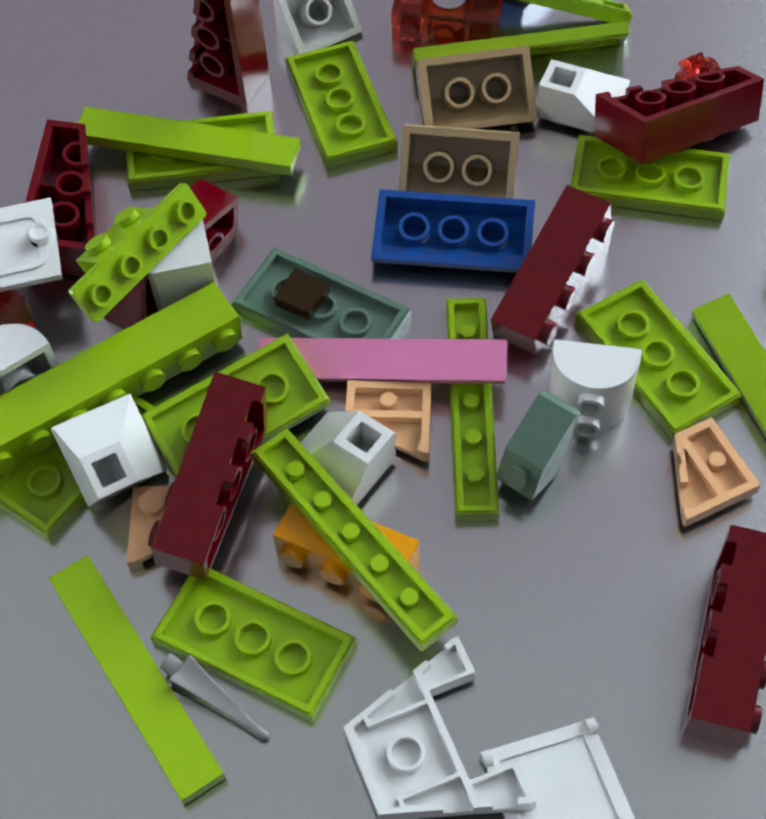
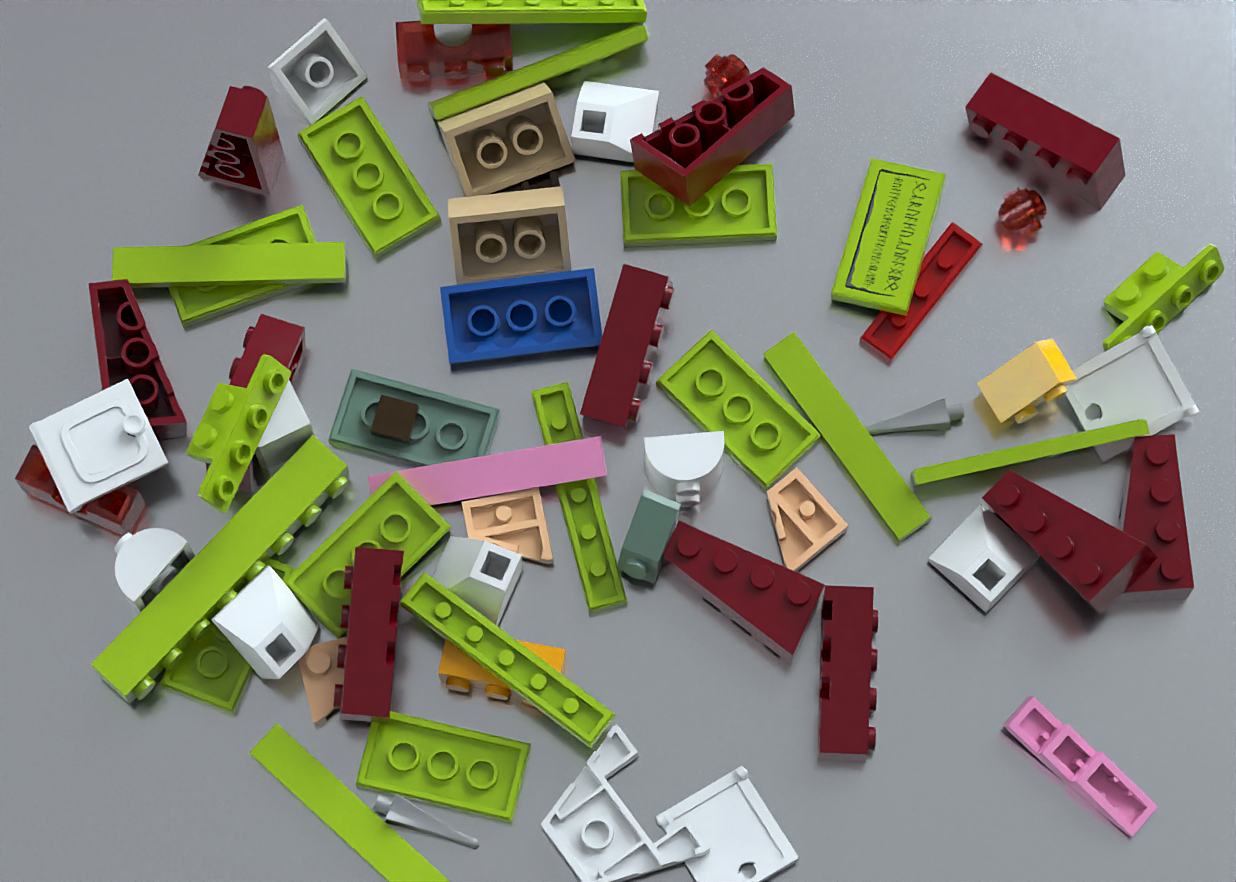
camera: 15 degrees left, 15 degrees up
none -> dark red wedge [662,521,825,666]

